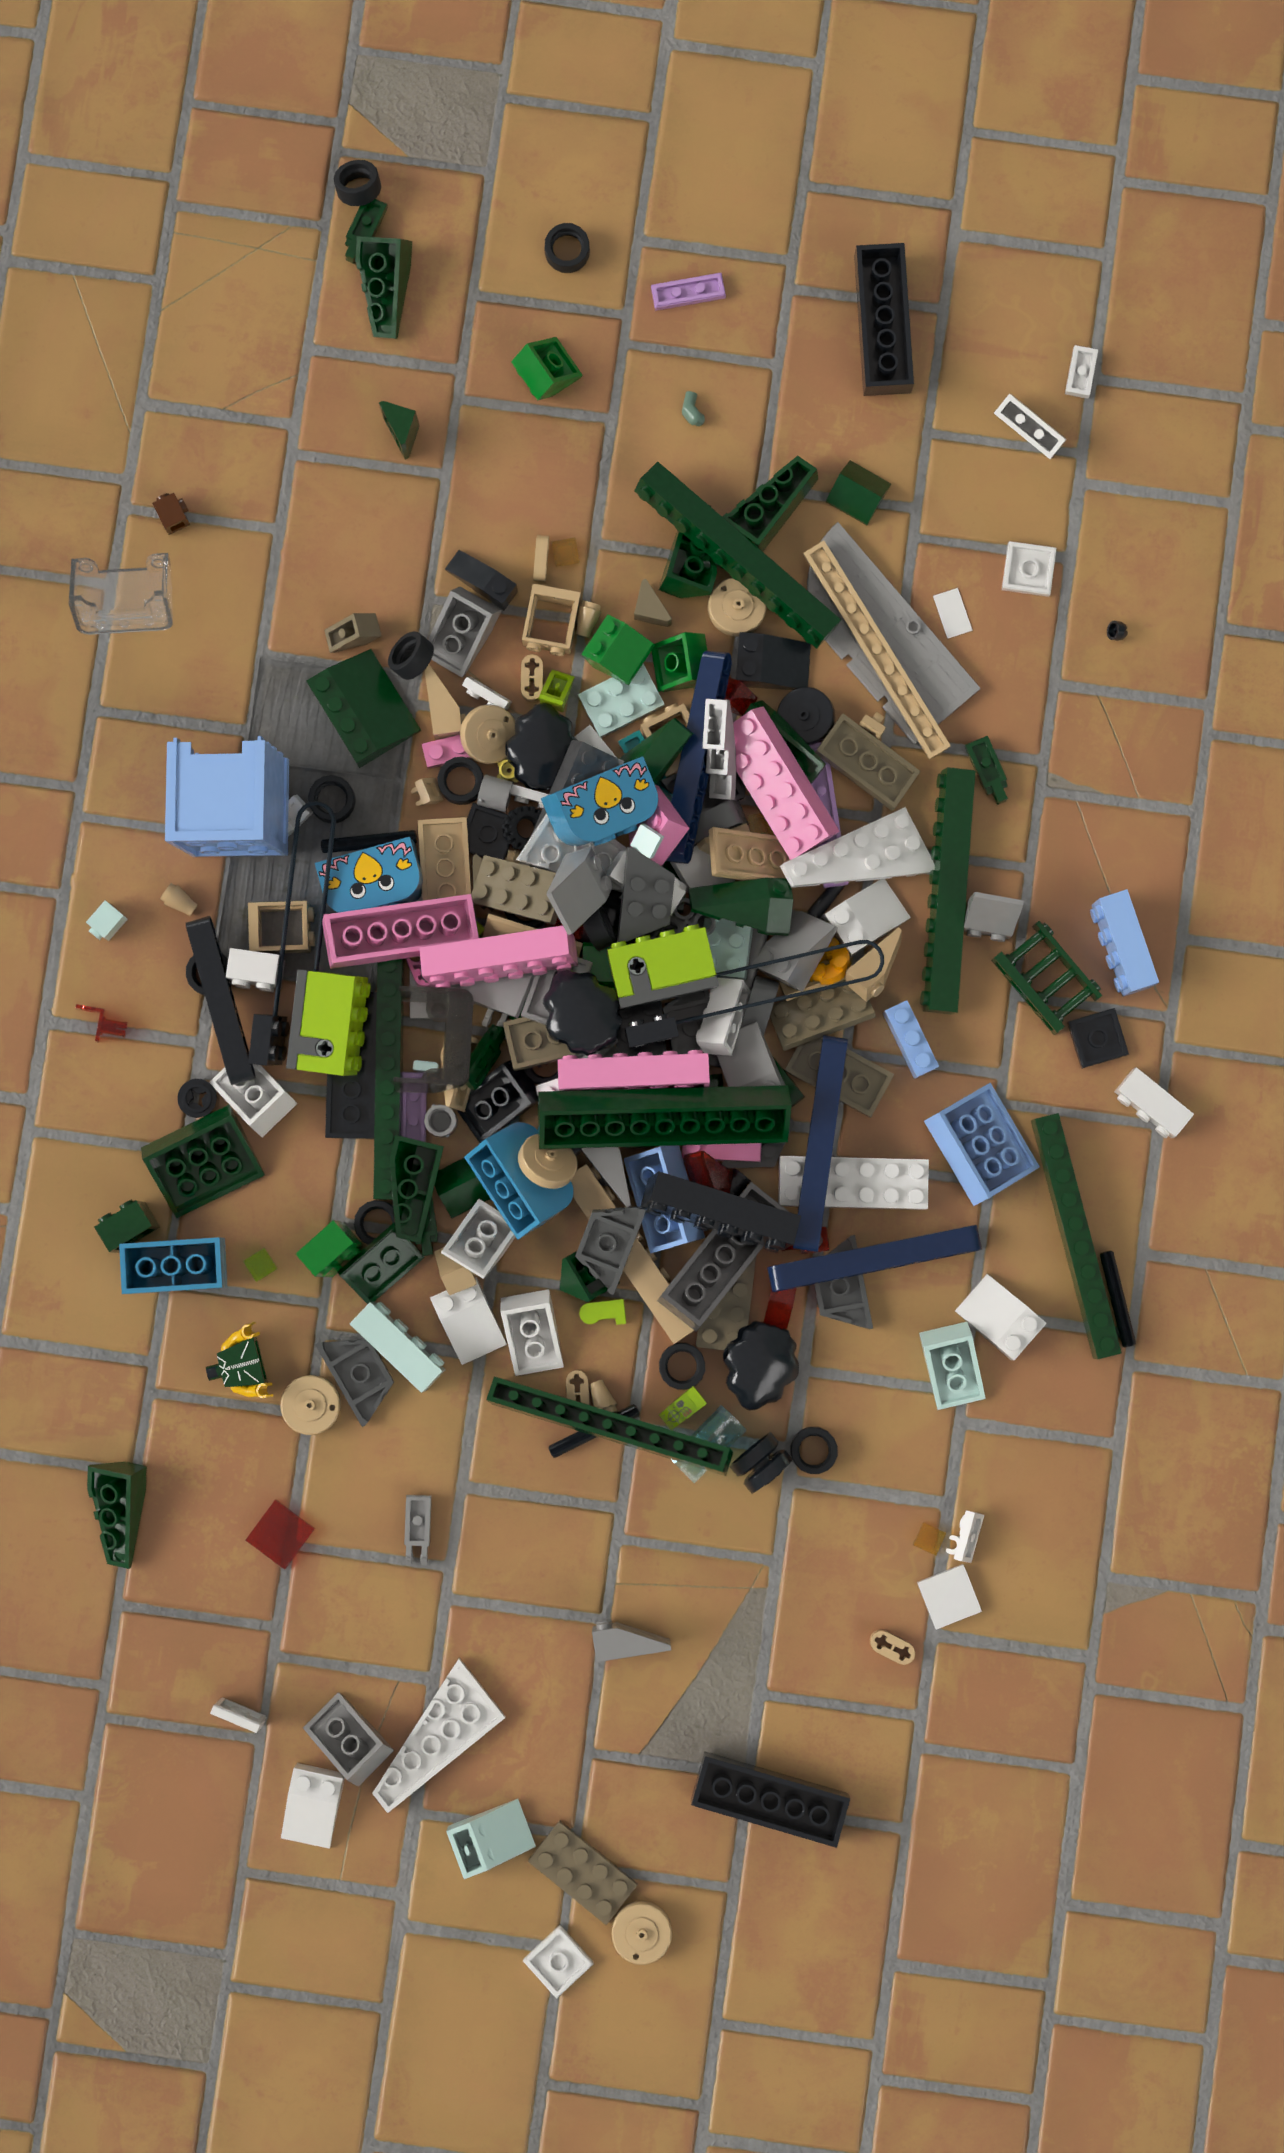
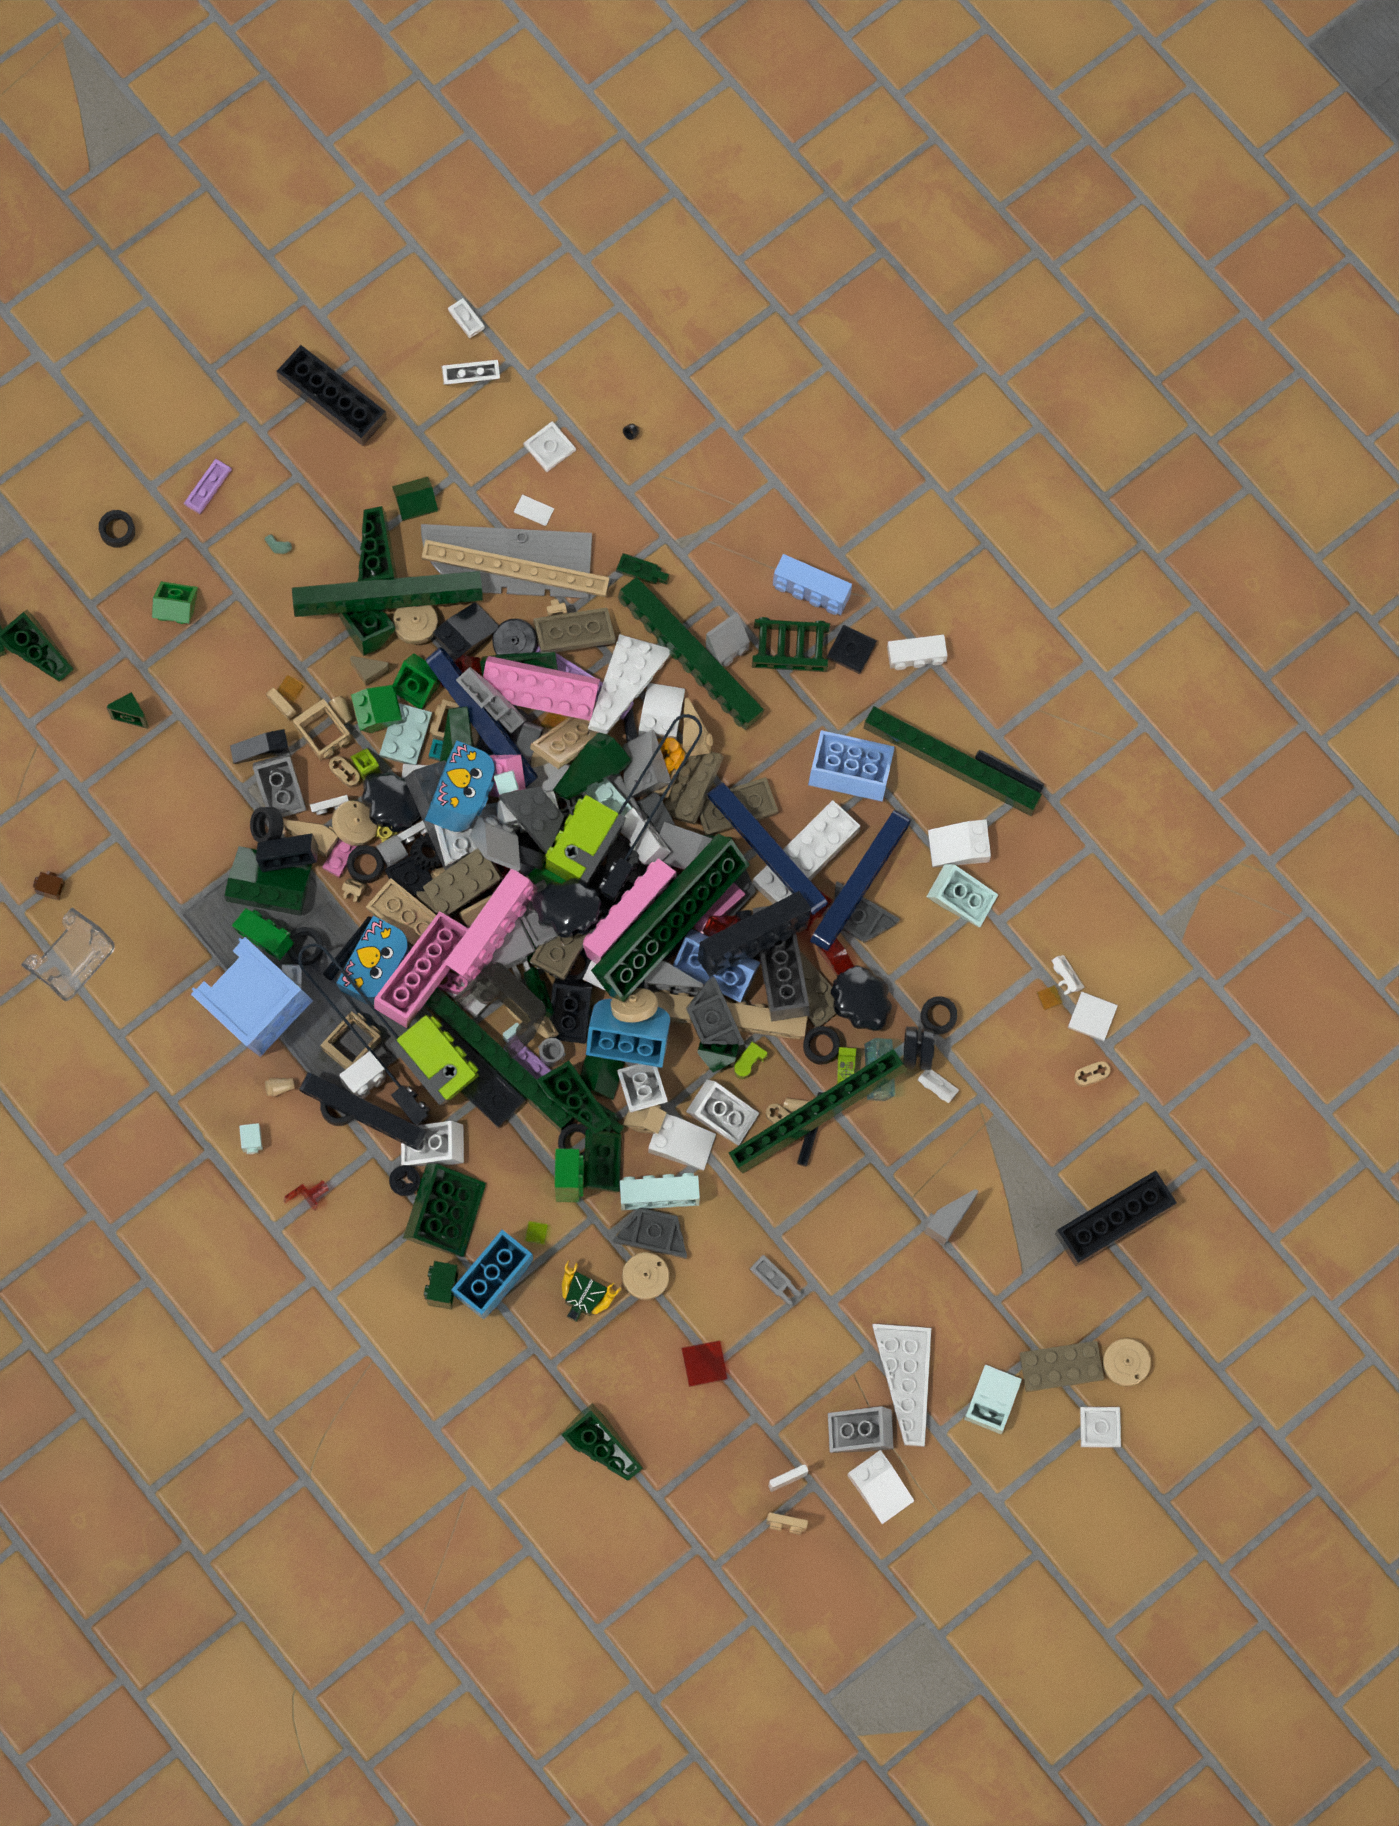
camera: 50 degrees left, 10 degrees down
dark tan slope [324,613,382,653] -> none
light blue brick [883,1000,939,1079] -> none
none -> green brick [232,908,294,961]
none -> black brick [256,833,318,872]
none -> tan plate [766,1512,808,1535]
none -> white plate [918,1069,959,1103]

